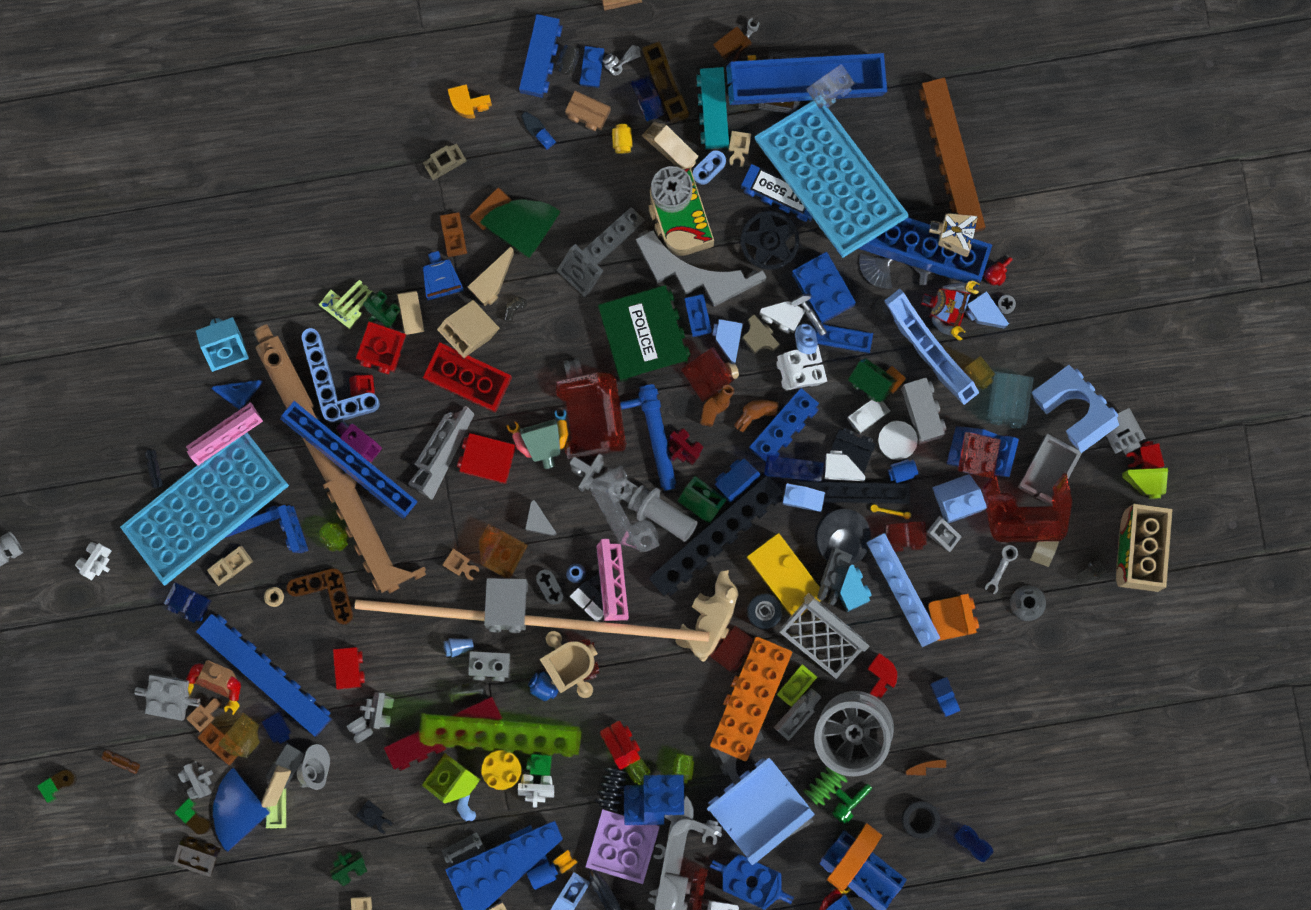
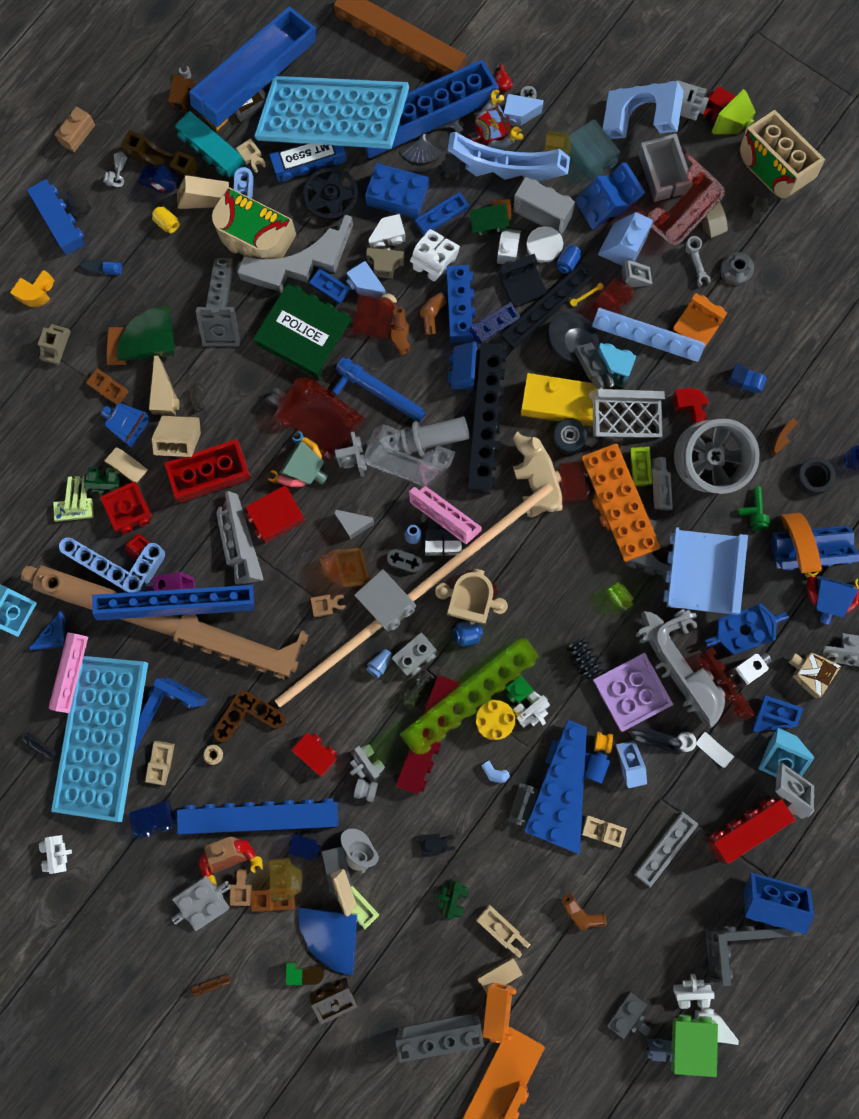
camera: 40 degrees left, 5 degrees down
leg [37,770,77,803] -> none
light grey hips [178,761,213,799] -> none
clear neon green head [319,522,348,552] -> none
lime slope [422,753,481,804] -> none
medium nougat brick [565,91,611,131] -> none
blue plate [580,46,604,88] -> none
red brick [600,721,640,770] -> none
clear neon green brick [624,755,650,785] -> none
blue bracket [624,775,684,825] -> none
light grey wheel [651,166,693,213] -> none
dark red hips [667,428,703,465] -> none
dark green brick [678,476,727,524] -> none
light blue slope [782,483,825,512] -> none
flat silver piece [791,294,827,336] -> none
light blue plate [795,324,818,354] -> none
bright green piece [803,767,848,806] -> none
clear brick [806,64,855,109] -> none
white slope [824,451,865,481] -> none
torso [929,214,978,257] -> none
clear red plate [958,432,1001,479] -> none

